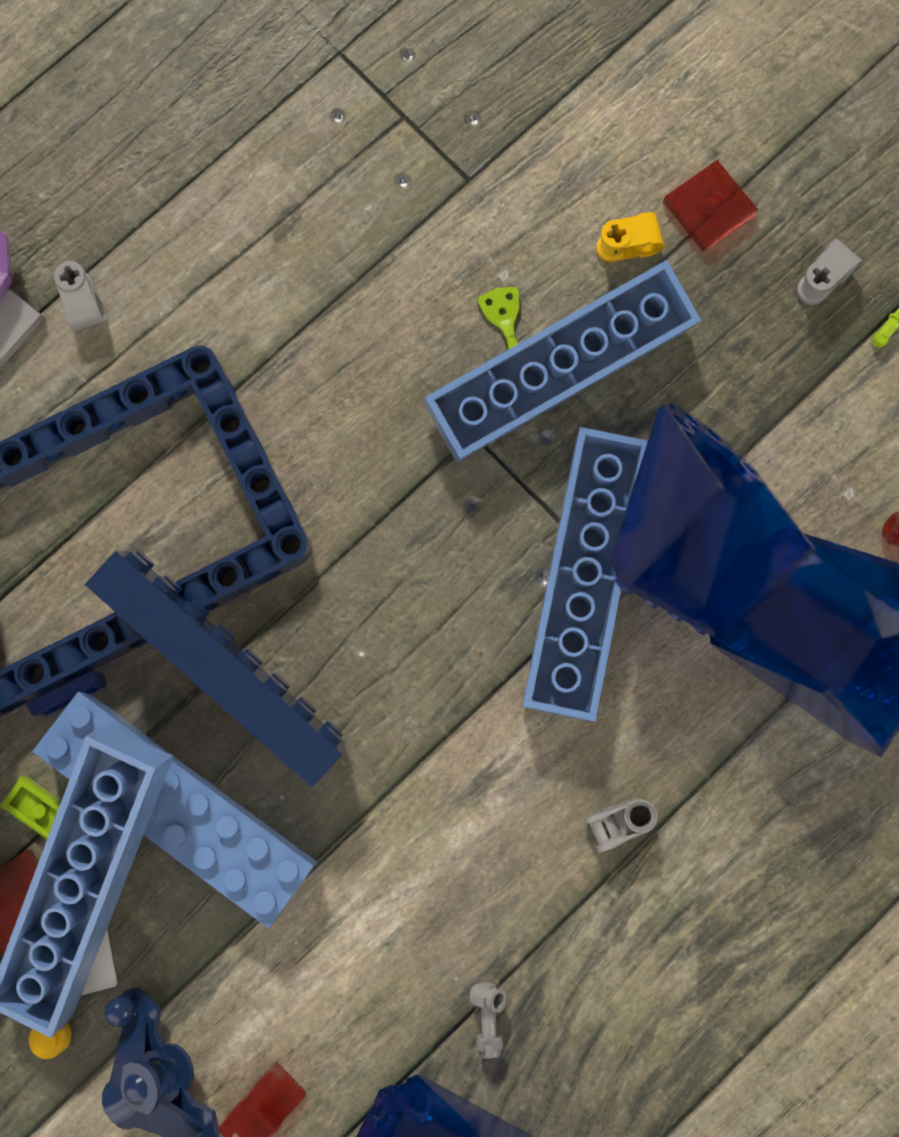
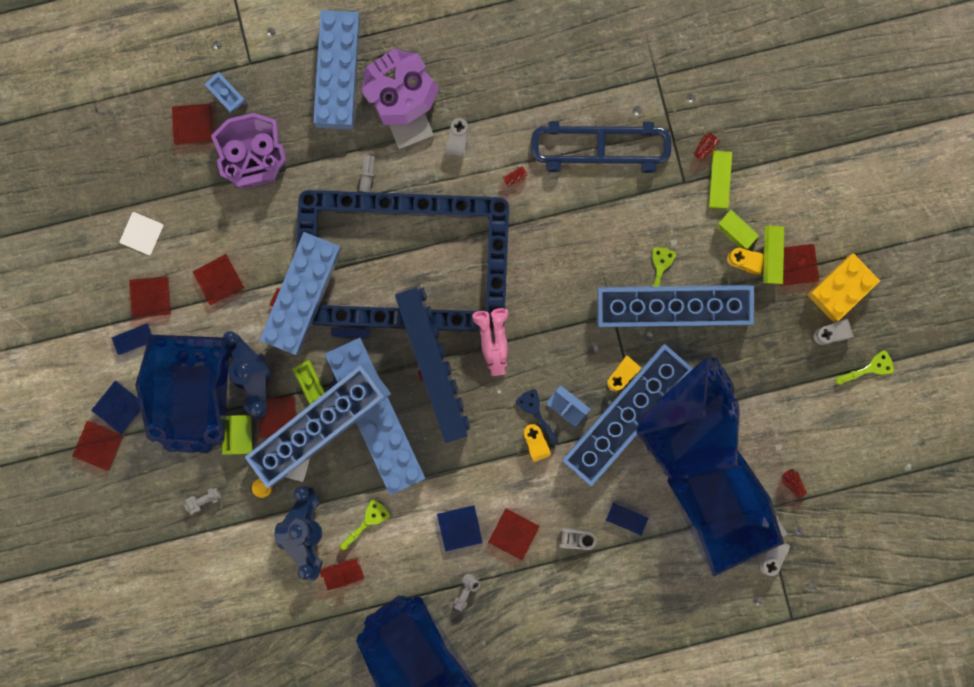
camera: 25 degrees right, 5 degrees up
none -> lime piece [339,500,390,551]
none -> clear blue tile [437,505,483,552]
none -> bright pink piece [472,308,509,376]
none -> clear red tile [488,508,540,560]
none -> clear red pin [502,166,528,188]
none -> dark blue piece [516,389,558,445]
none -> yellow piece [524,424,552,462]
none -> dark blue bar [531,121,671,173]
none -> medium blue panel [546,385,591,427]
none -> clear blue tile [606,503,649,536]
none -> yellow piece [607,356,642,392]
none -> clear red cone [693,132,720,161]
none -> lime tile [708,151,732,209]
none -> lime brick [716,210,759,250]
none -> lime tile [763,225,784,284]
none -> yellow brick [807,253,880,322]

